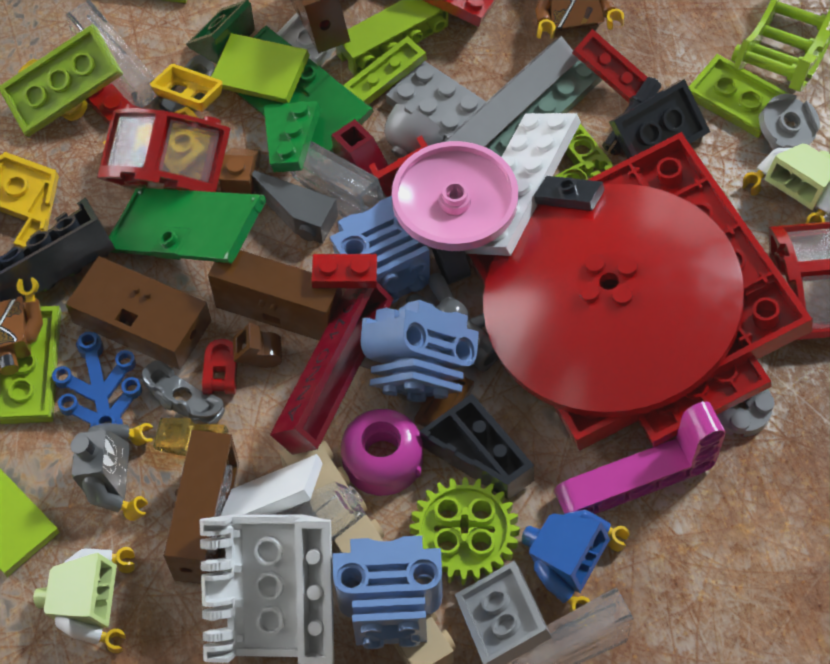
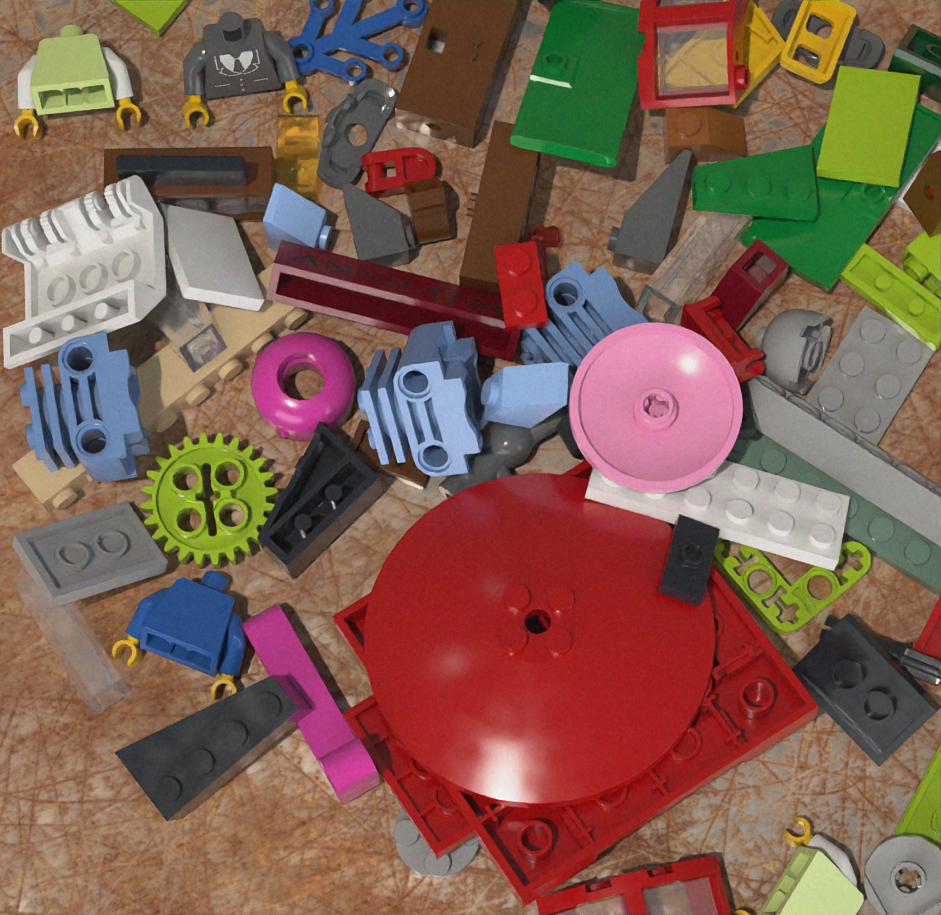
camera: 80 degrees right, 15 degrees up
none -> black wedge [115,675,313,821]
none -> black tile [116,155,248,186]
none -> light blue slope [263,183,332,251]
none -> dark grey slope [342,183,415,268]
none -> light blue slope [481,362,568,428]

